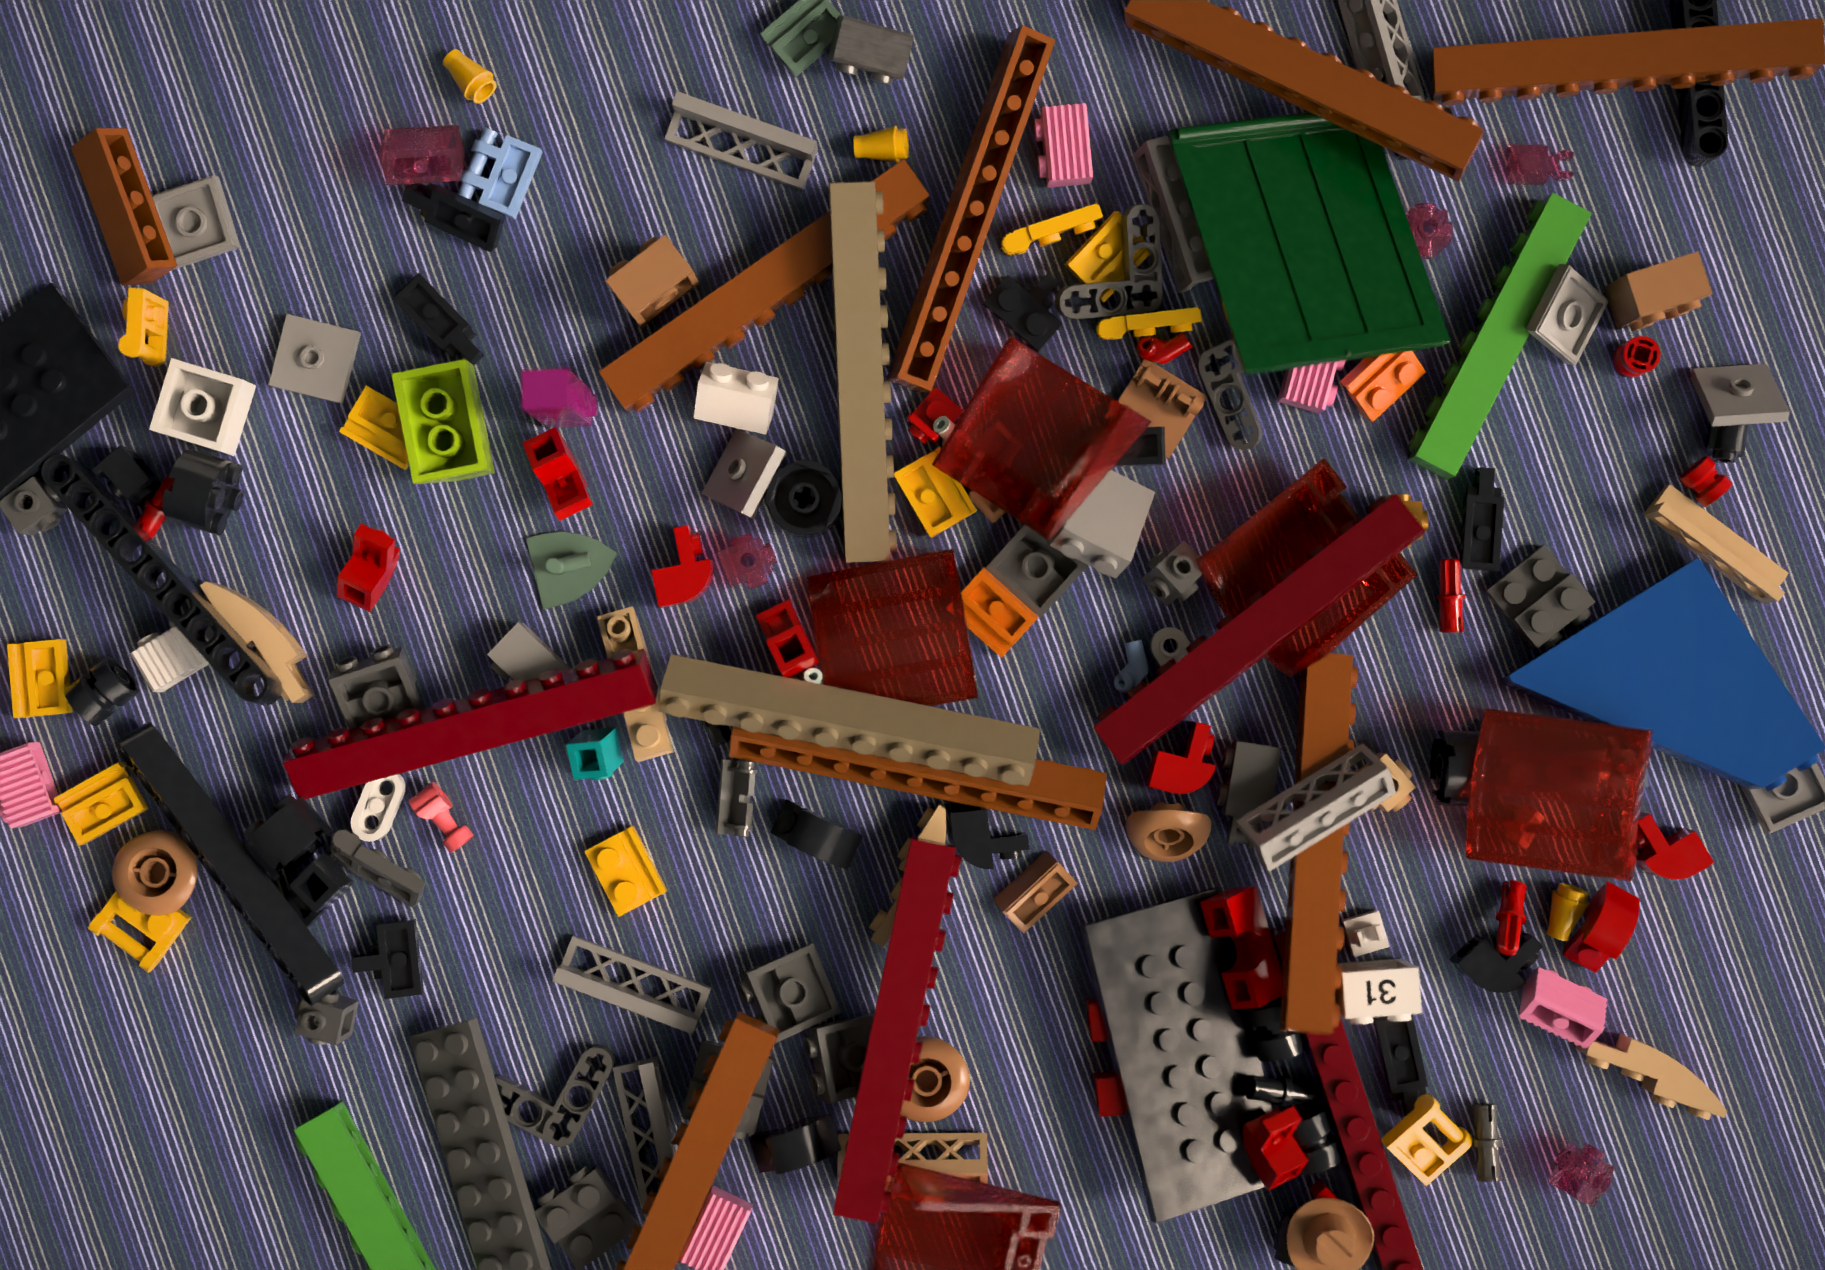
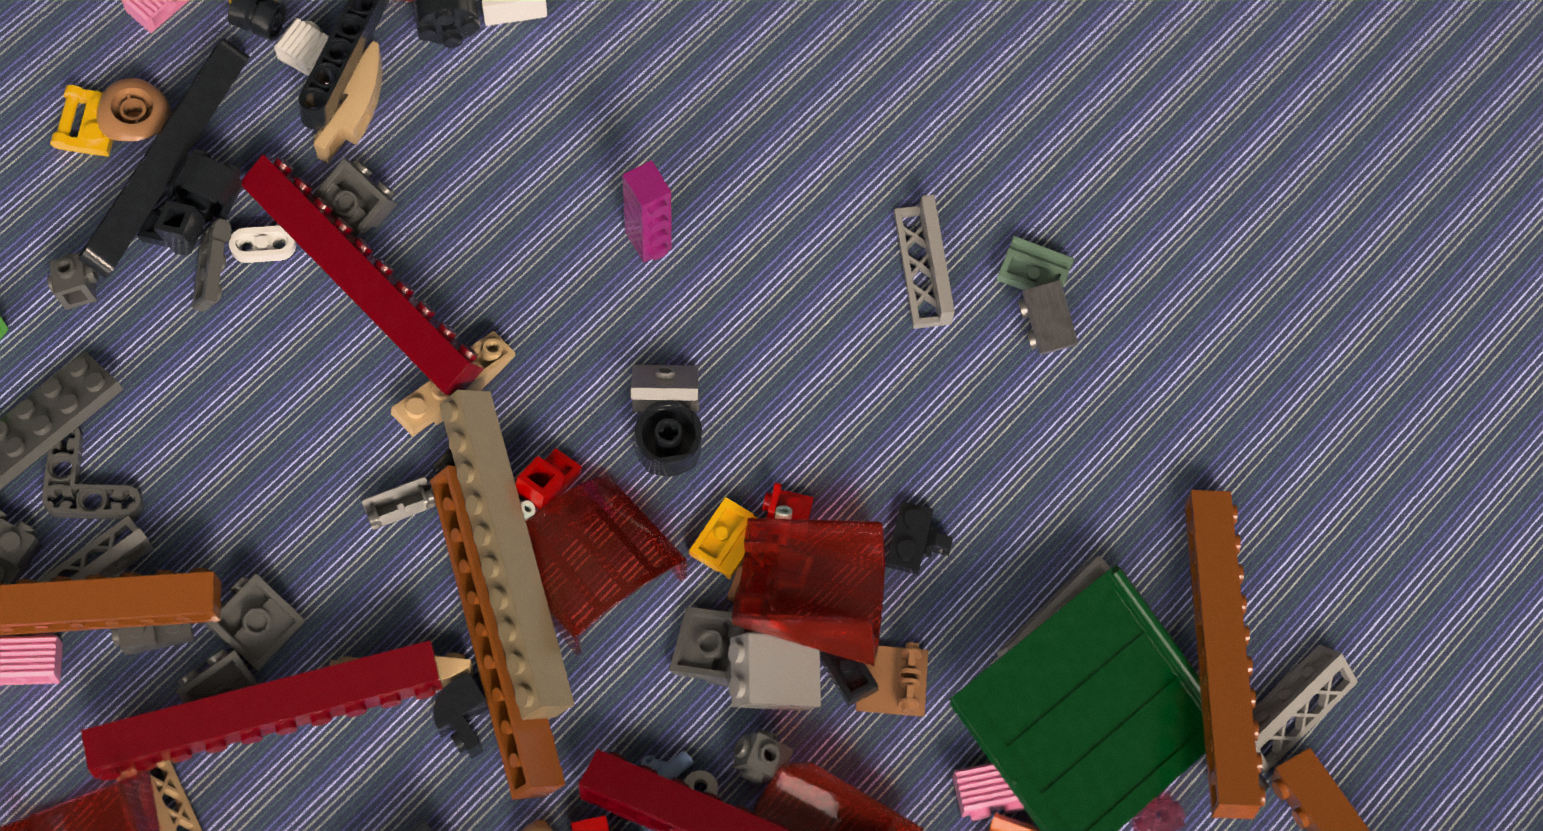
camera: 55 degrees right, 20 degrees down
yellow plate [53,762,149,846] -> none
light grey plate [268,314,361,404] -> none
red brick [337,523,401,612] -> none
yellow plate [339,385,409,470] -> none
black hinge [351,919,424,999] -> none
clear pink brick [379,125,465,185] -> none
black hinge [392,272,485,366] -> none
lime slope [392,359,495,485] -> none
black hinge [402,181,506,252] -> none
coral leg [408,782,474,854] -> none
yellow cone [443,49,496,104] -> none
light blue plate [457,128,543,219] -> none
light grey slope [487,622,571,681] -> none
red brick [522,427,593,521] -> none
sand green shield [526,532,618,610] -> none
light grey fence [552,935,712,1034] -> none
teal brick [566,727,624,781] -> none
yellow plate [584,825,668,917] -> none
dark orange brick [599,159,930,413] -> none
medium nougat brick [605,235,700,328] -> none
red brick [651,525,714,608] -> none
white brick [694,362,779,435] -> none
clear pink brick [717,533,778,590] -> none
black brick [749,1114,841,1174] -> none
black brick [770,799,863,870] -> none
dark tan brick [828,182,897,563] -> none
yellow cone [853,125,909,163] -> none
dark orange brick [886,25,1056,393] -> none
medium nougat hat [901,1036,970,1122] -> none
orange plate [947,567,1039,658] -> none
medium nougat slope [994,851,1078,934] -> none
yellow hinge [1001,203,1103,257] -> none
bright pink brick [1034,103,1093,188] -> none
dark grey beam [1054,204,1163,319] -> none
yellow plate [1064,211,1150,303] -> none
yellow hinge [1095,307,1202,340] -> none
red arm [1136,332,1192,364] -> none
dark grey beam [1198,339,1263,450] -> none

